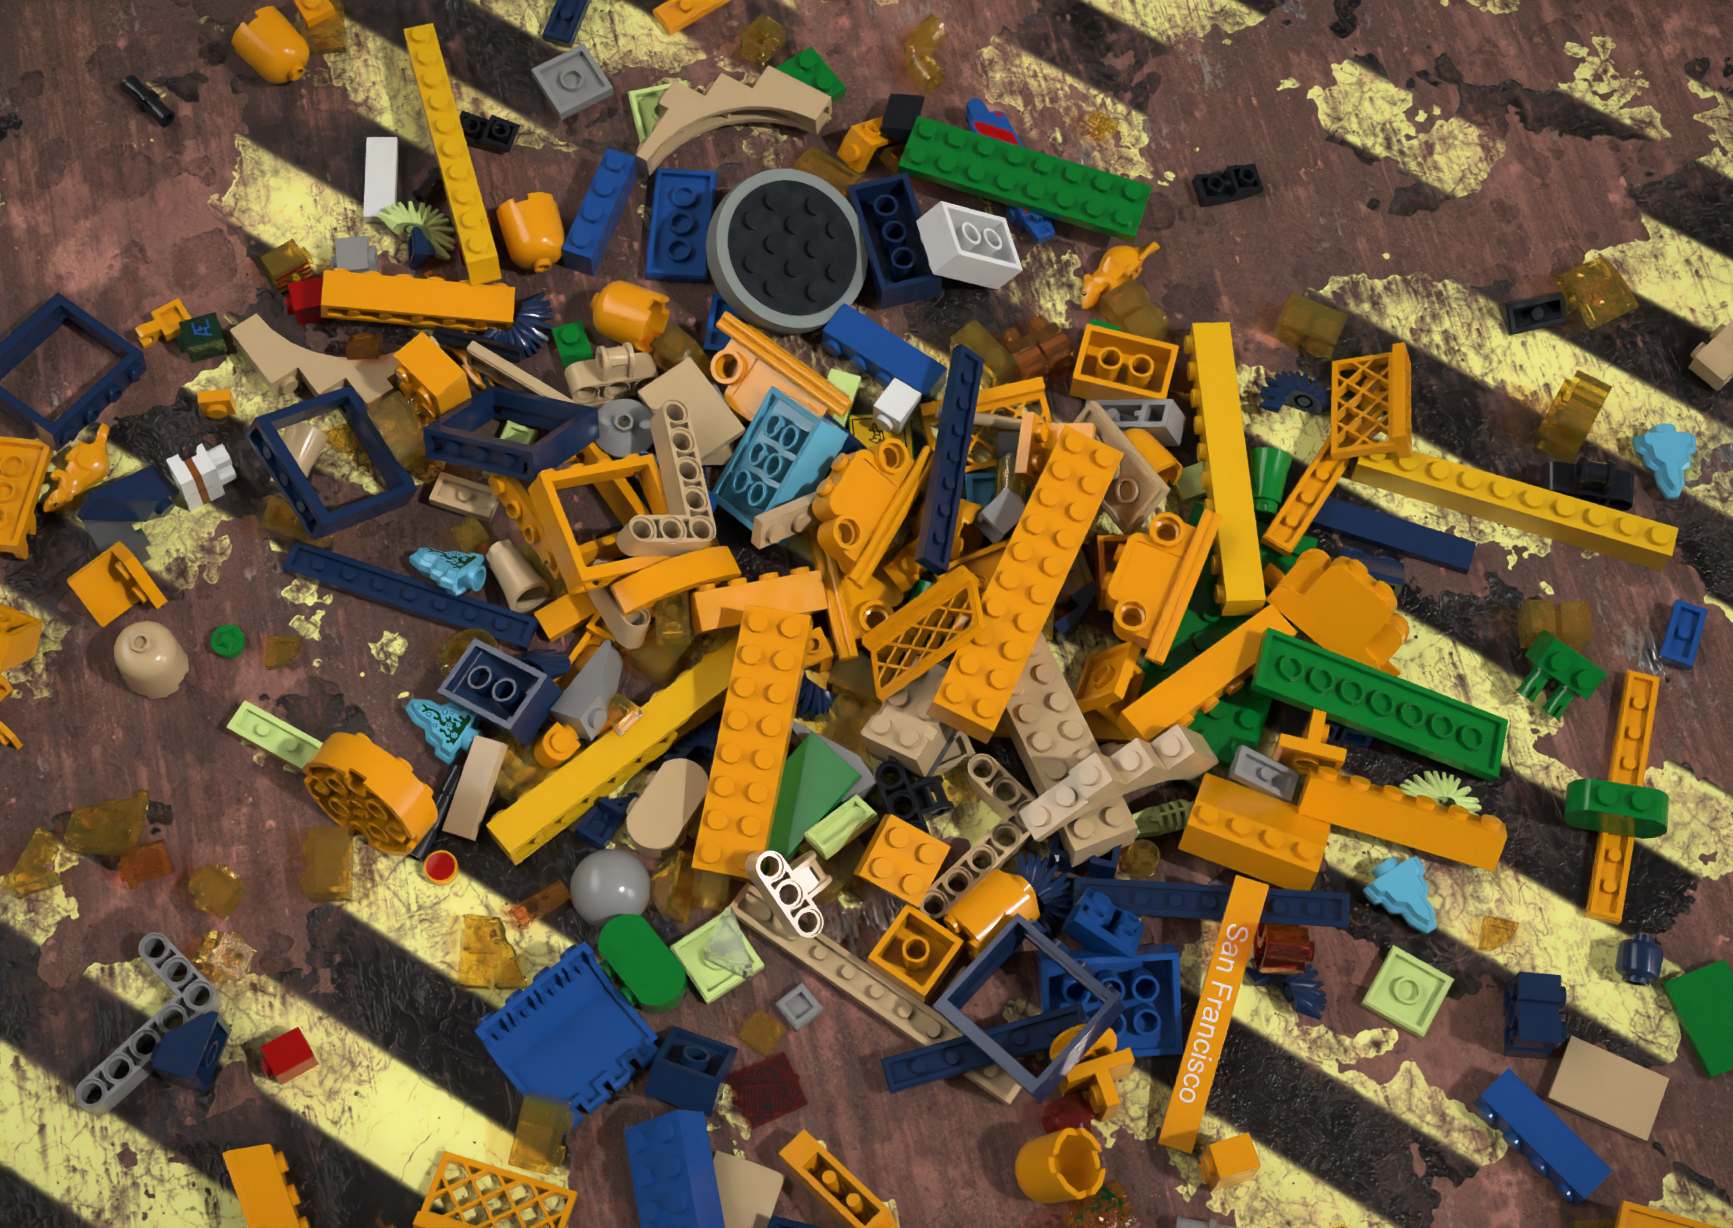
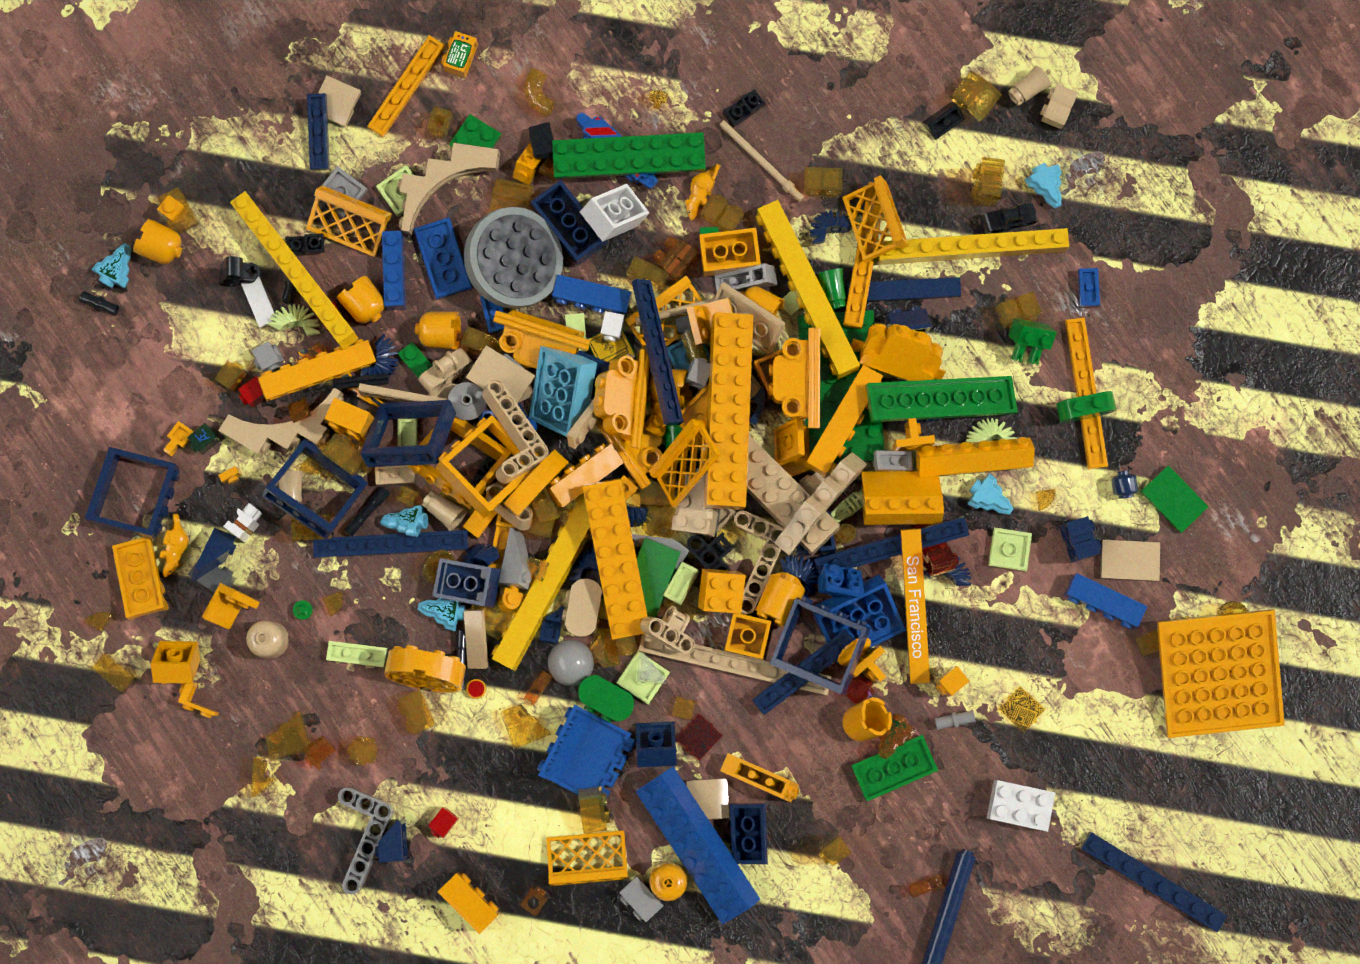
camera: 20 degrees left, 15 degrees up
clear yellow brick [192,930,256,984] -> none
dark blue slope [407,227,436,270] -> none
light grey tile [775,983,824,1033] -> none
none -> medium azure rock [92,243,132,288]
none -> black piece [219,256,260,287]
none -> light orange fence [306,185,392,257]
none -> black piece [344,486,391,536]
none -> tan bar [719,120,804,202]
none -> tan plant [1008,65,1051,106]

